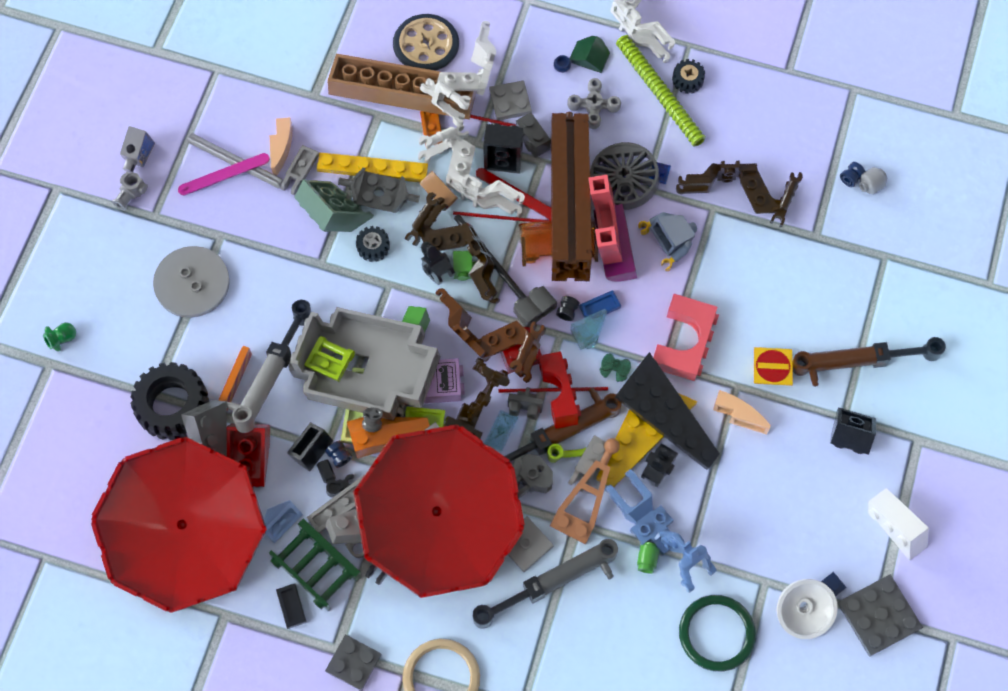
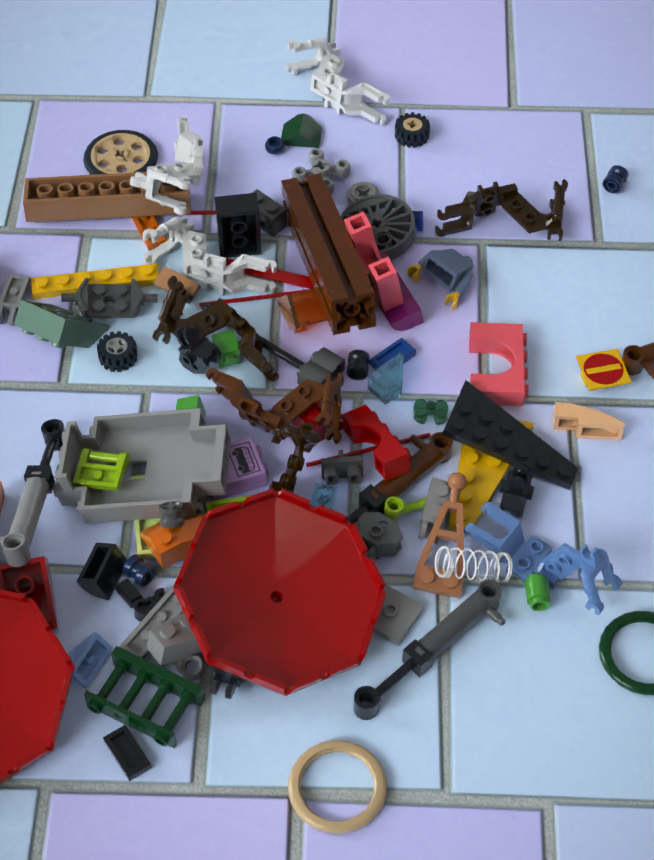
camera: 15 degrees left, 15 degrees down
dark grey plate [325,634,382,691] -> none
light grey plate [489,80,532,121] -> none
lime piece [616,35,706,147] -> none
light grey head [859,167,888,195] -> none
none -> light grey gear [348,182,380,203]
none -> white piece [434,546,513,584]

